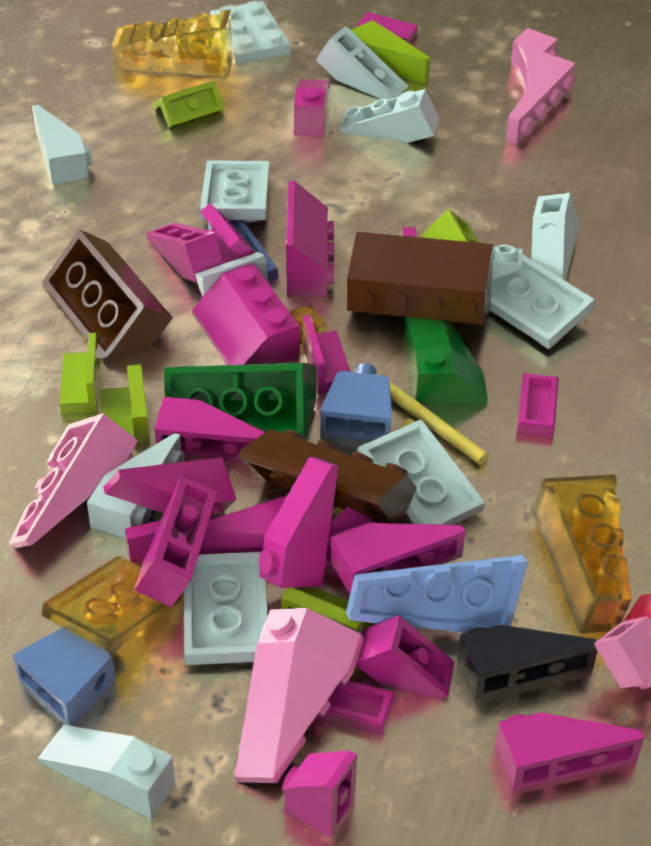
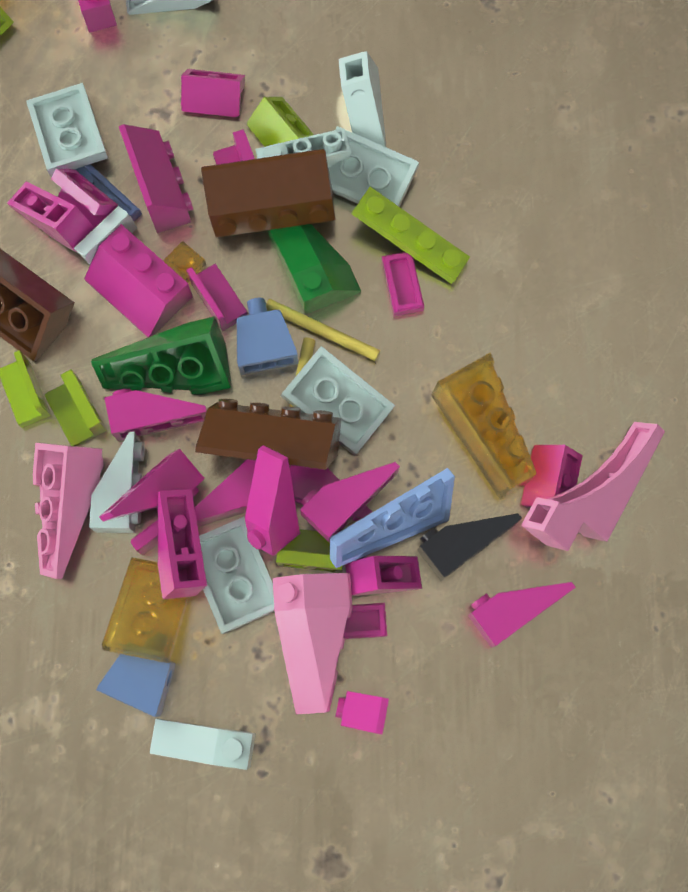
camera: 20 degrees left, 30 degrees up
none -> dark pink panel [181,69,245,117]
none -> lime plate [351,187,470,284]

